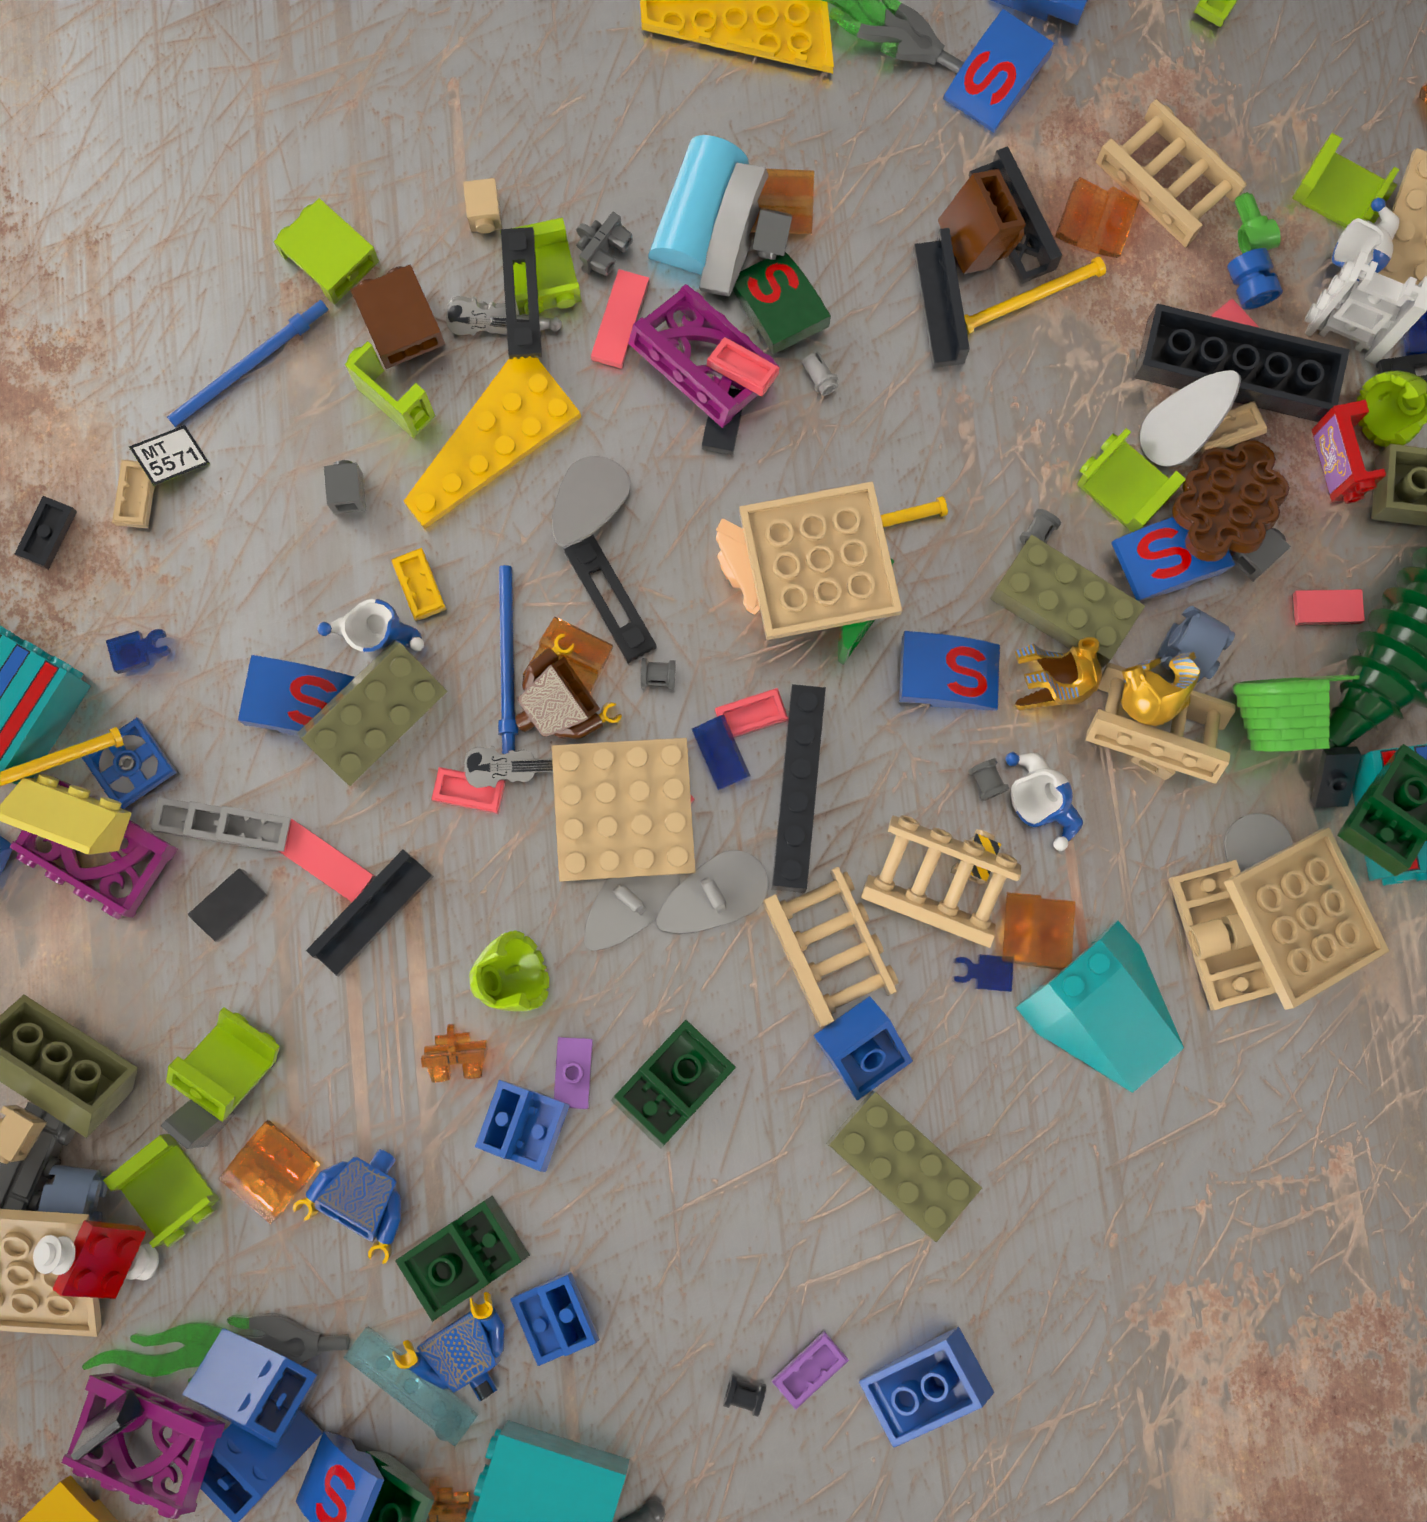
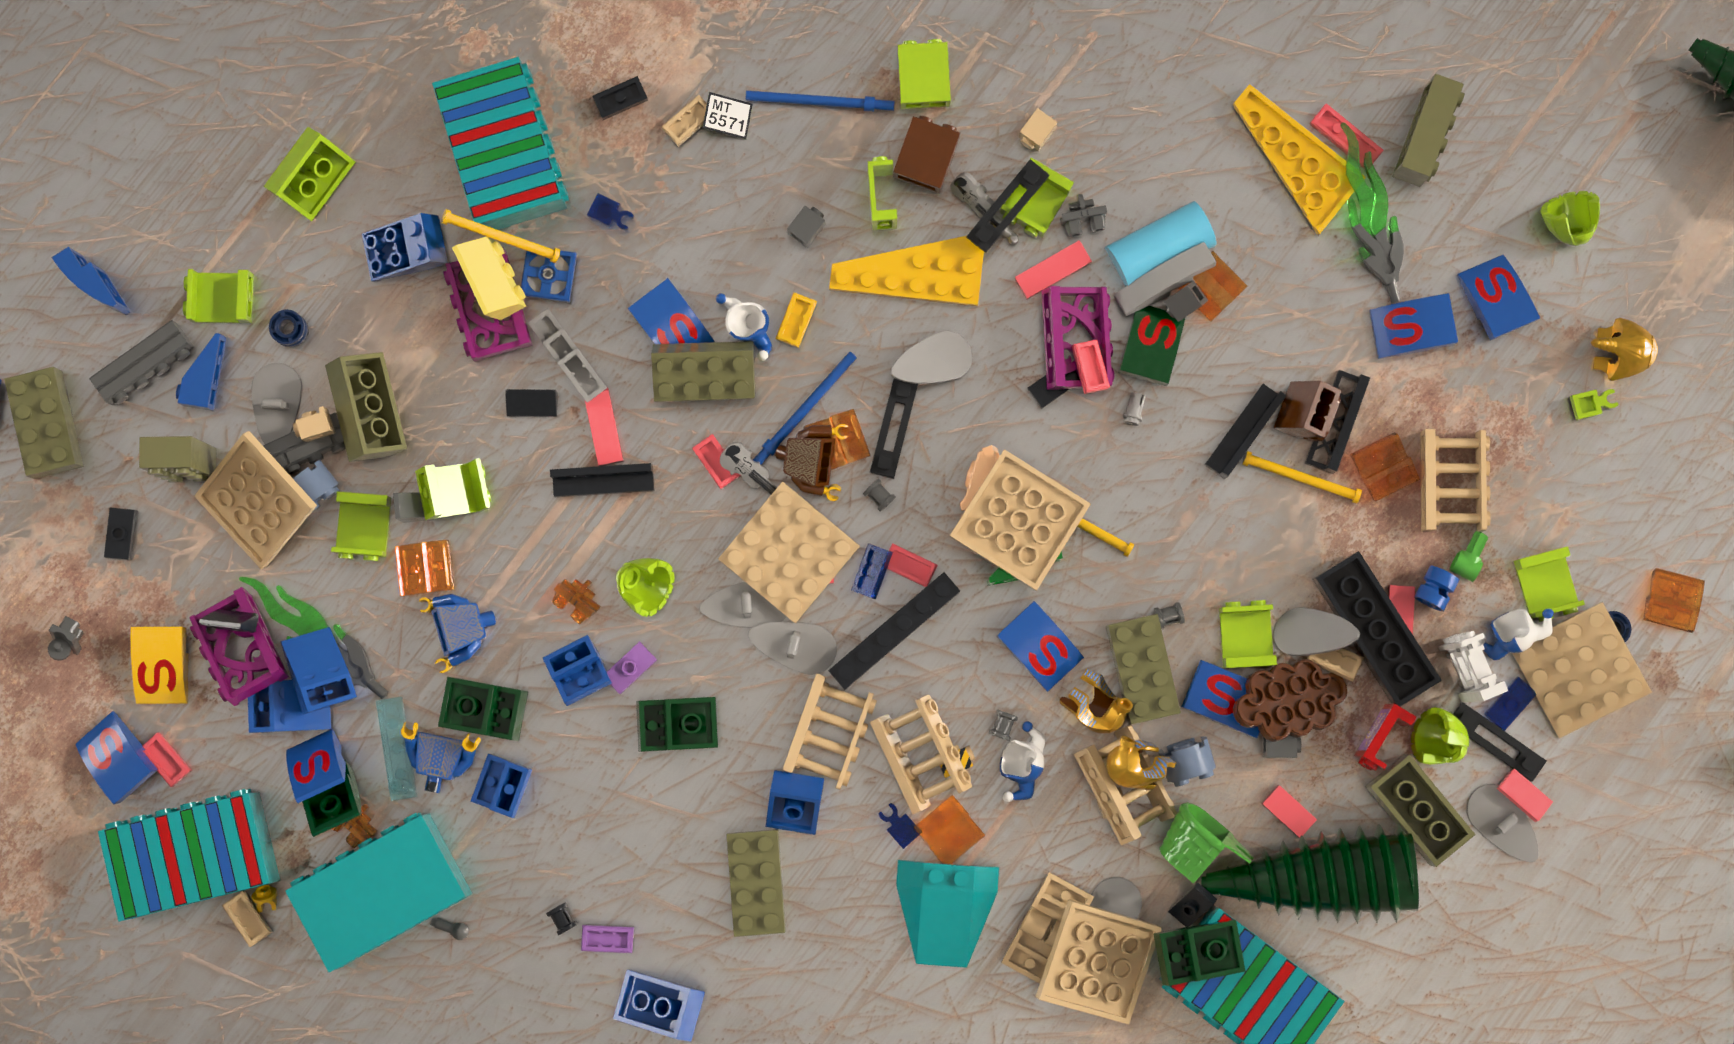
camera: 45 degrees right, 5 degrees up
red plate [33,1220,159,1299] -> none

